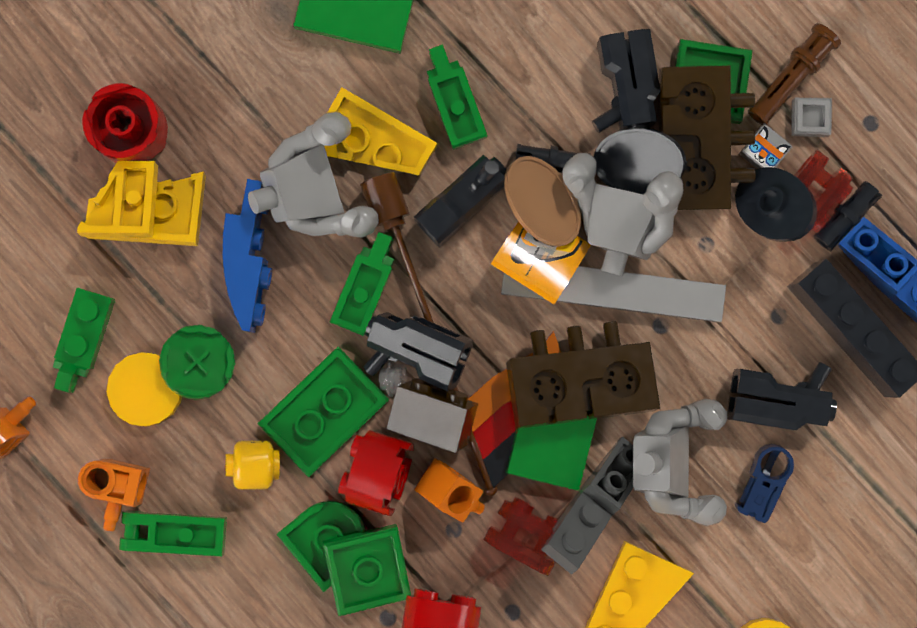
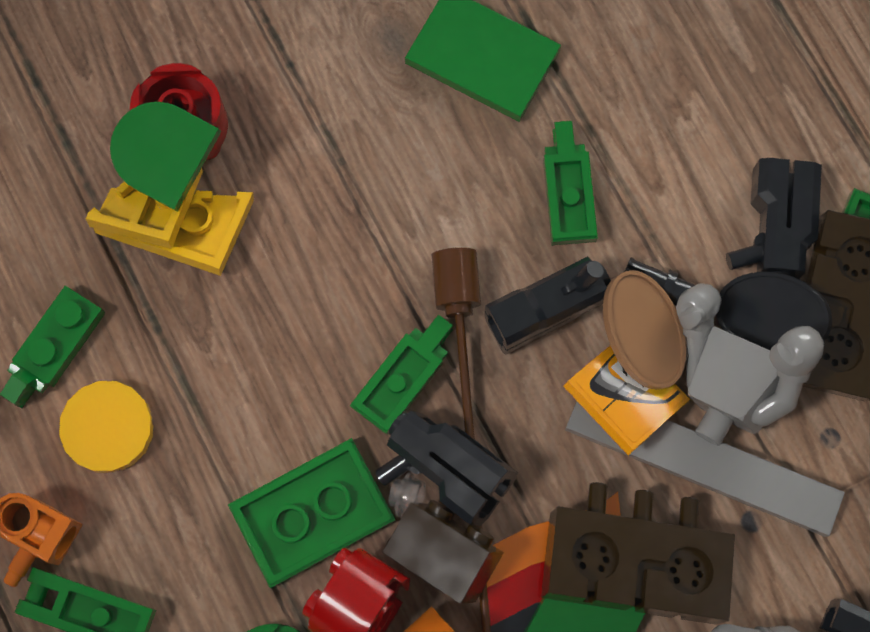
camera: 20 degrees right, 10 degrees down
green tile [159,325,235,400] -> none
blue slope [222,179,272,333] -> none
yellow head [225,441,280,490] -> none
light grey torso [248,112,379,237] -> none
yellow wing [325,87,438,175] -> none
none -> green tile [110,102,221,212]

